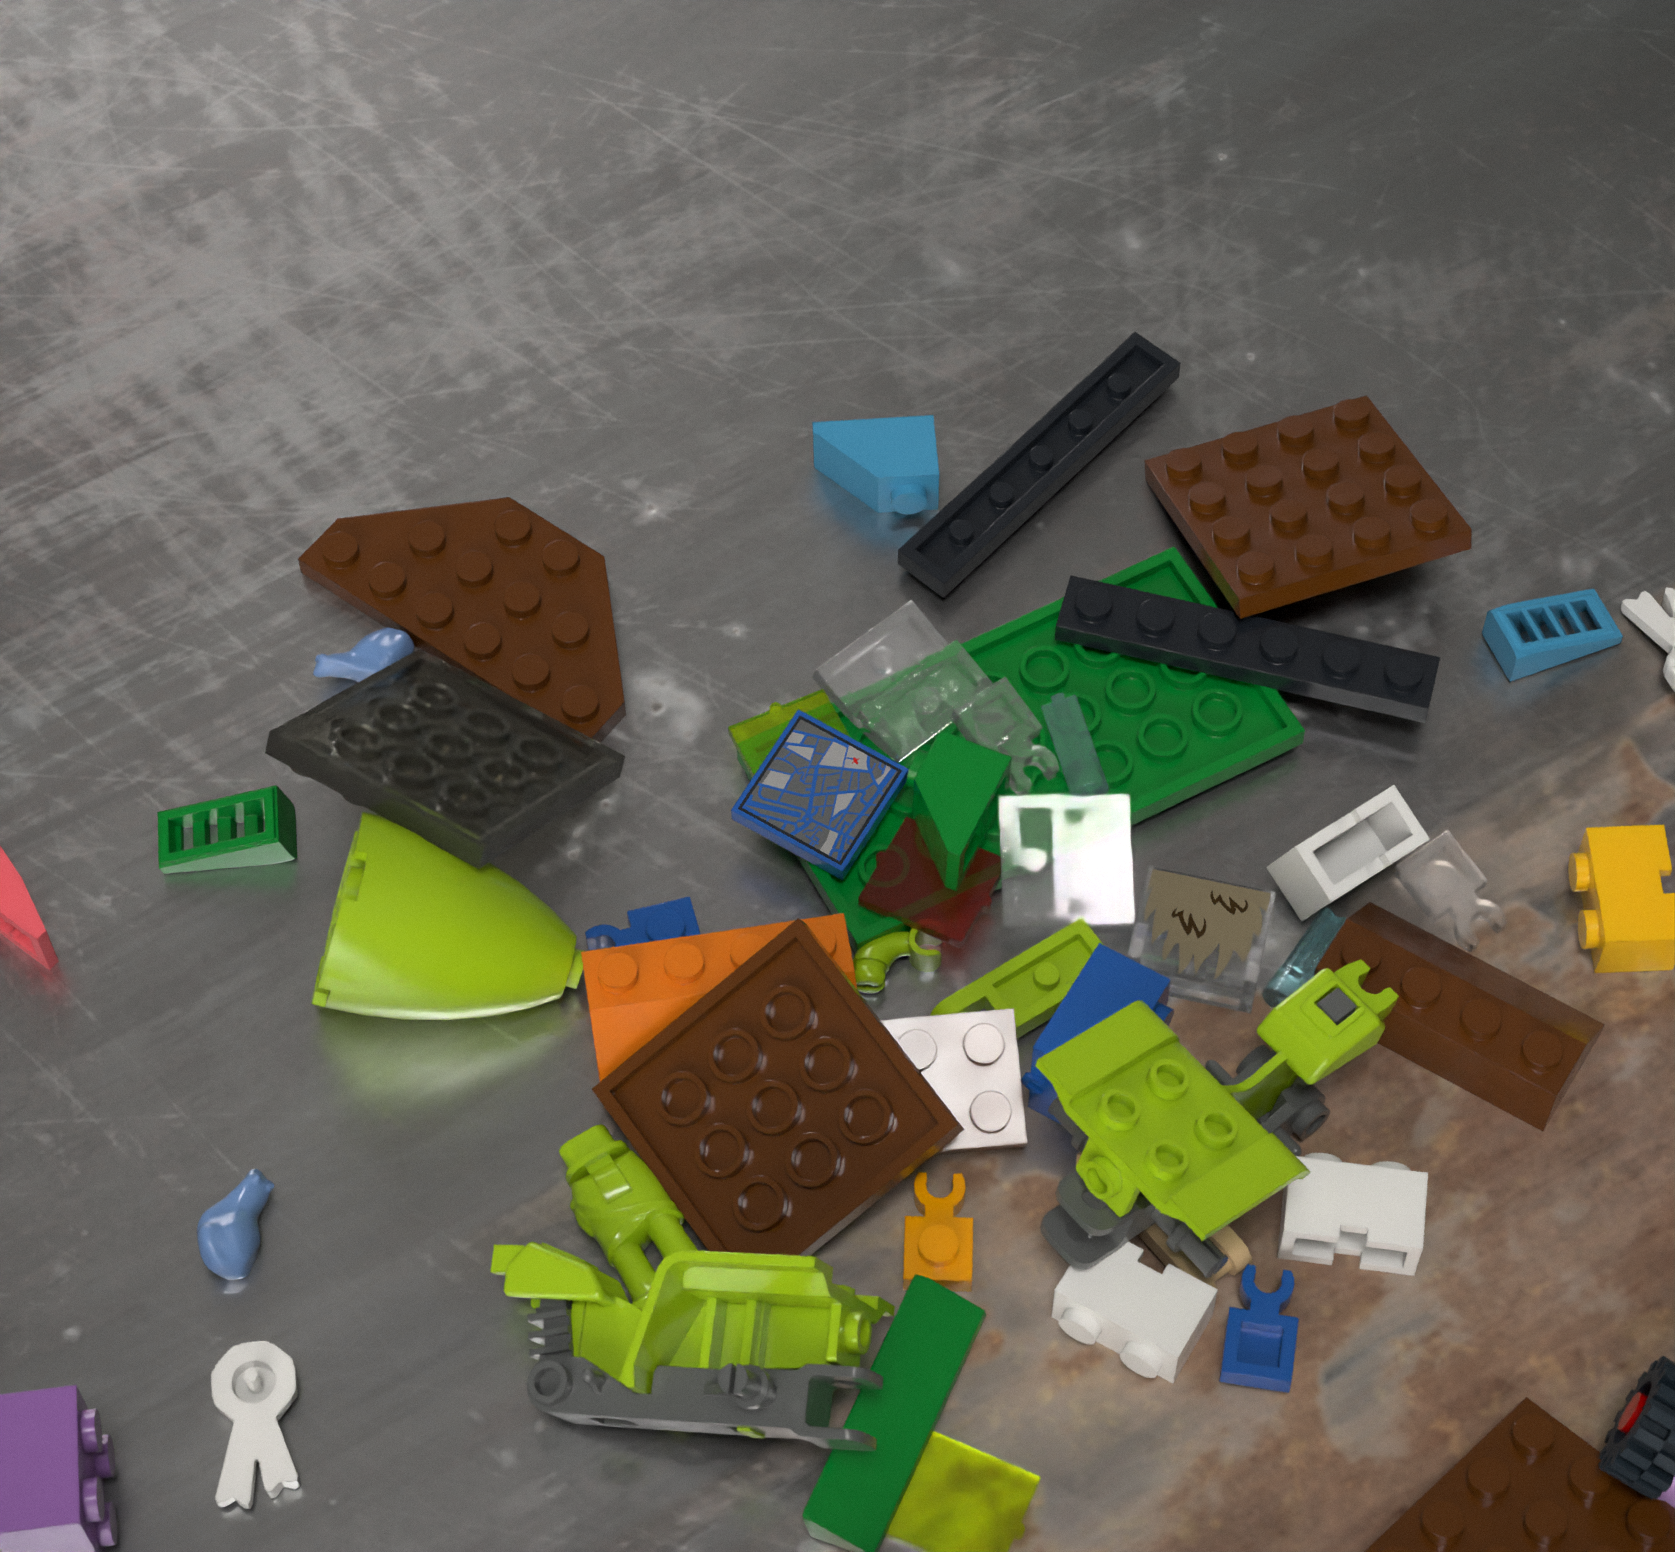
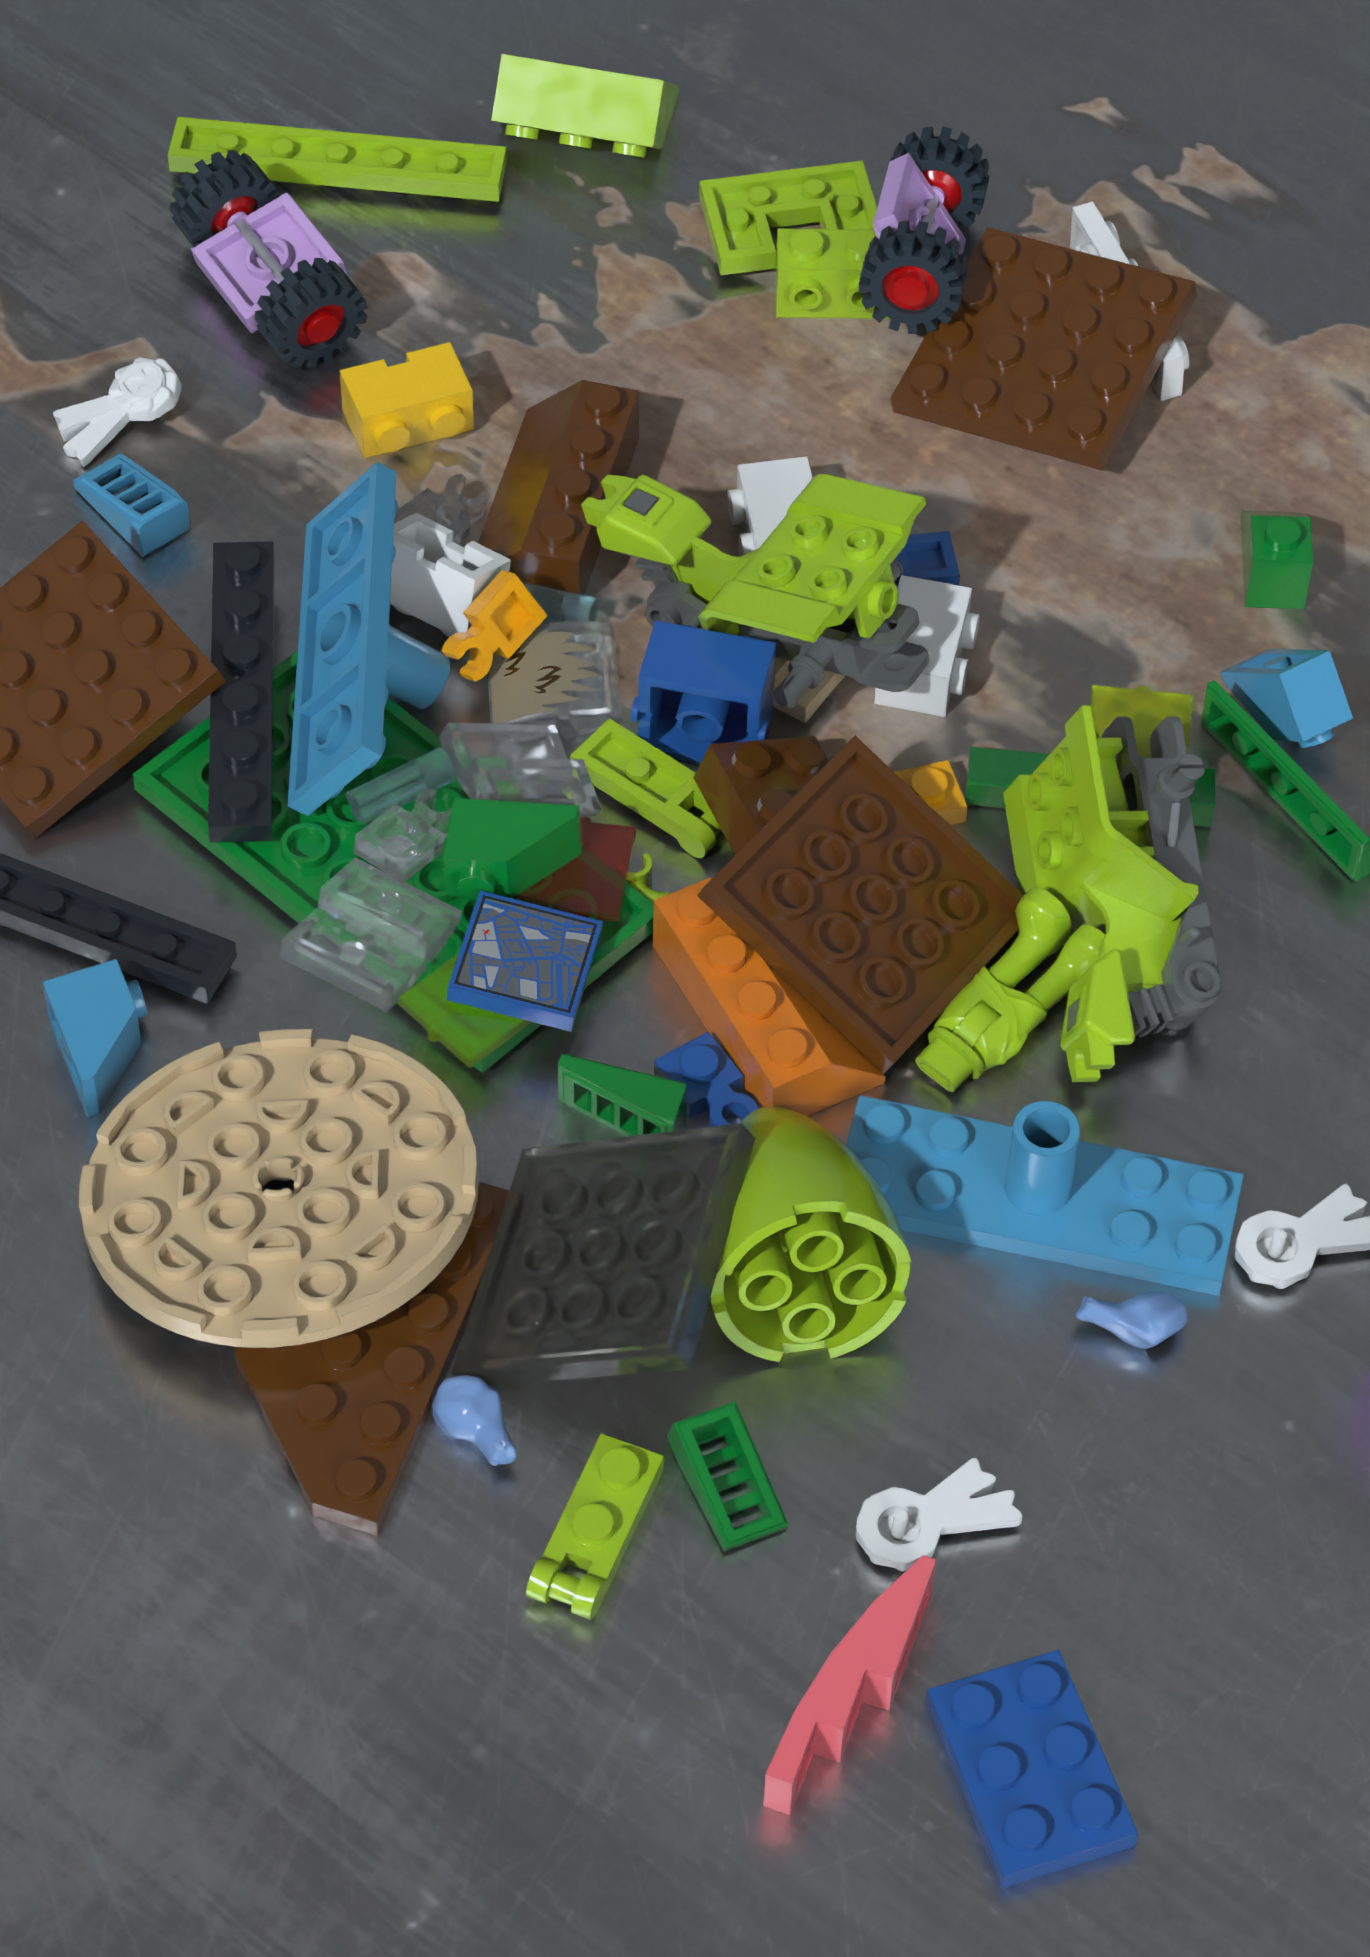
camera: 110 degrees left, 5 degrees down
none -> tan plate [79,1029,479,1348]
none -> dark azure plate [287,462,450,816]
none -> light orange plate [441,570,548,682]
none -> lime plate [526,1433,664,1620]
none -> green slope [558,1054,687,1157]
none -> dark azure plate [846,1095,1244,1296]
none -> white piece [856,1458,1023,1572]

